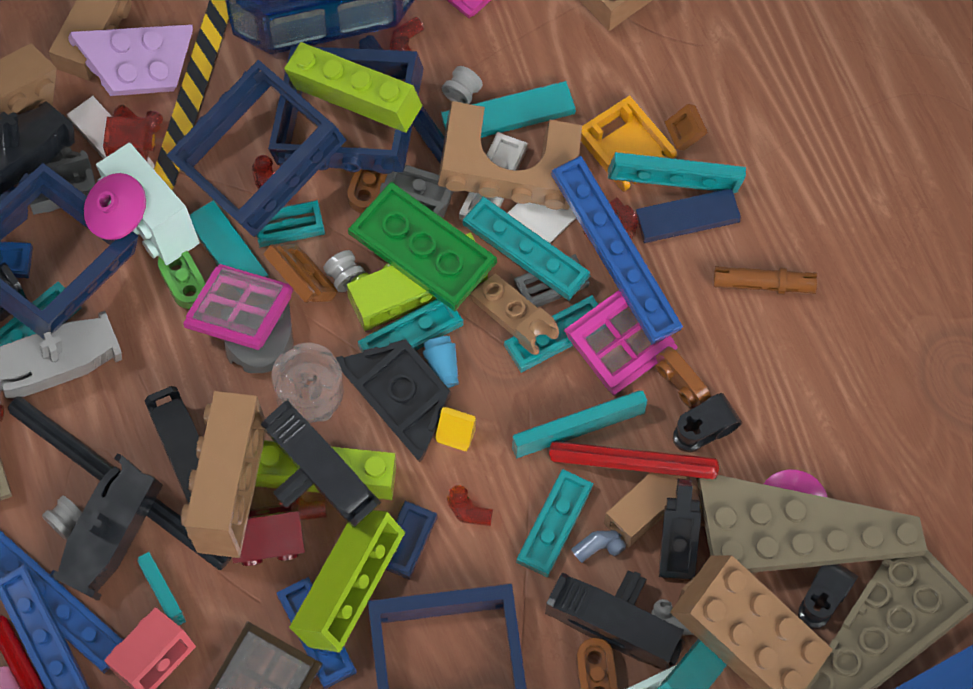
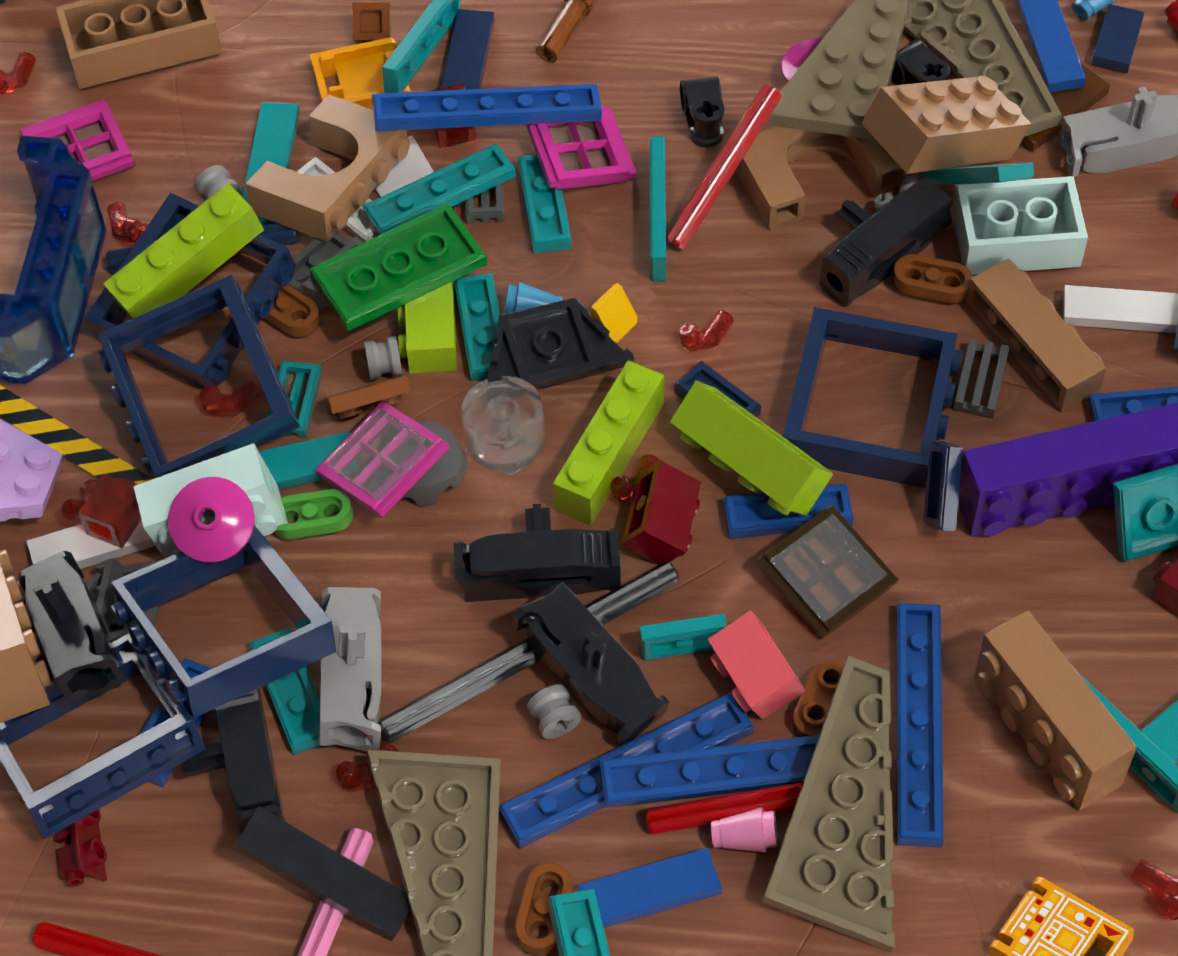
camera: 65 degrees left, 10 degrees down
medium nougat brick [181,391,266,558] -> none
black piece [261,400,382,528] -> none
medium nougat plate [471,273,559,355] -> none
teal tile [516,469,594,578] -> none
sand blue arm [571,530,626,563] -> none
dark orange plate [655,346,711,407] -> none
black hinge [658,479,701,579] -> none

